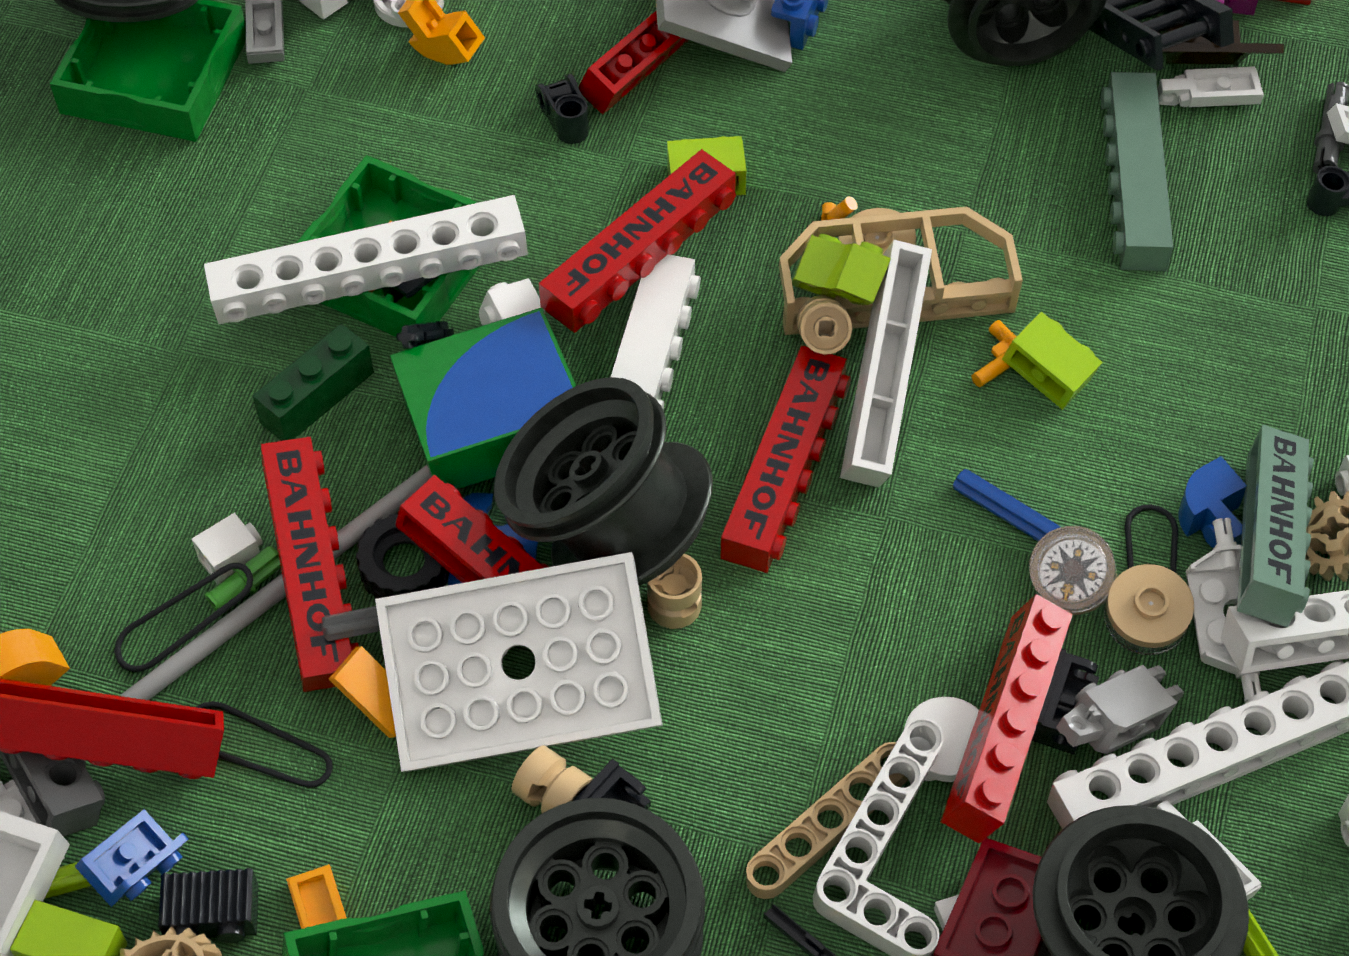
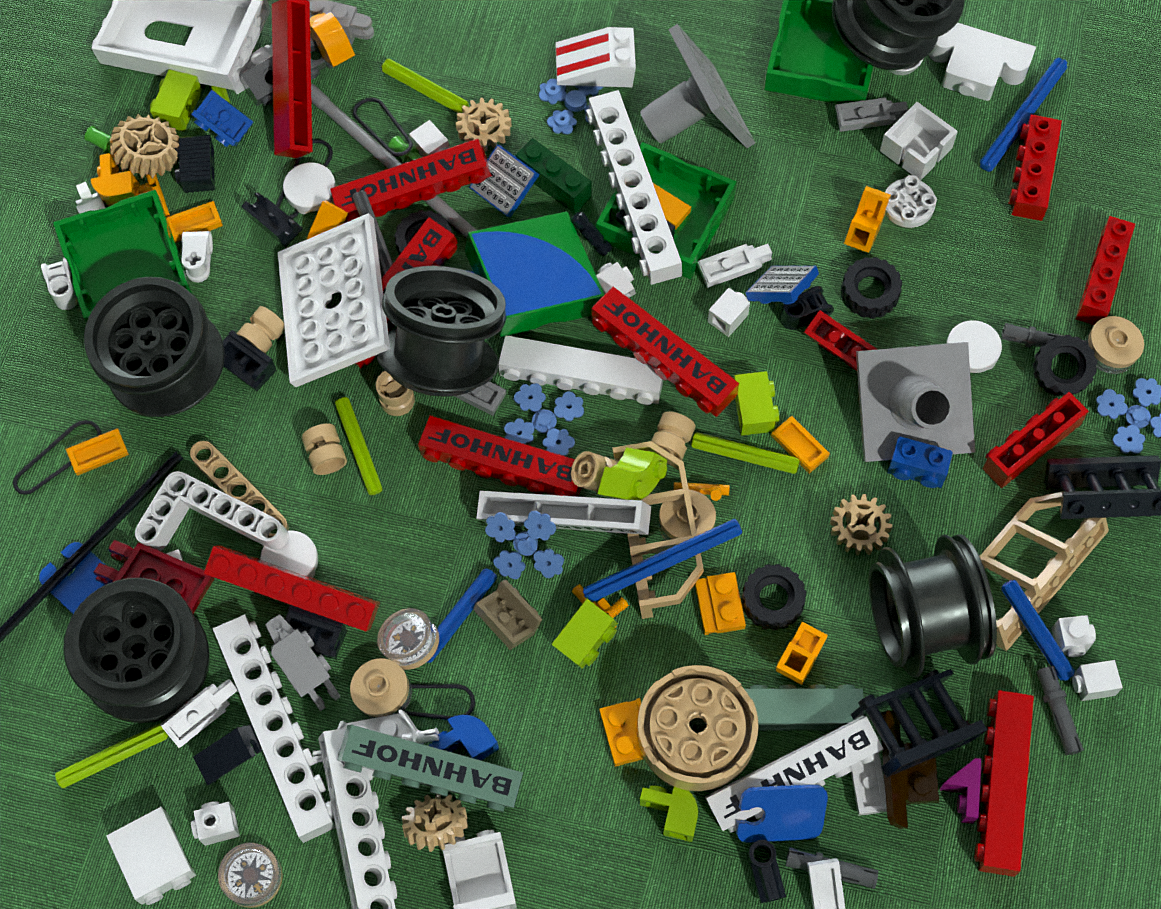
camera: 90 degrees right, 10 degrees up
none -> white piece [181,231,213,283]
none -> black hinge [193,725,262,786]
none -> black hinge [241,192,303,248]
none -> white tile [283,163,336,214]
none -> tan wheel [301,424,347,475]
none -> lime axle [335,397,382,495]
none -> lime axle [382,59,469,113]
none -> tan gear [456,98,512,152]
none -> tile [469,144,540,218]
none -> dark tan bracket [473,580,542,650]
none -> medium blue plant [485,511,564,579]
none -> medium blue plant [504,383,584,456]
none -> medium blue plant [539,79,610,135]
none -> white slope [555,27,636,87]
none -> blue axle [583,519,742,602]
none -> light orange plate [599,698,643,767]
none -> tan brick [638,665,758,791]
none -> light grey piece [640,24,755,148]
none -> lime brick [640,786,698,842]
none -> tan wheel [652,412,696,461]
none -> lime axle [692,432,799,474]
none -> light orange plate [695,572,746,635]
none -> white hinge [697,244,772,288]
none -> white brick [705,716,883,833]
none -> white brick [708,288,750,337]
none -> blue piece [736,785,828,842]
none -> black tyre [742,564,806,631]
none -> tile [746,266,819,304]
none -> light orange tile [771,416,830,474]
none -> light orange brick [776,622,828,685]
none -> tan gear [830,494,892,555]
none -> black tyre [841,257,902,319]

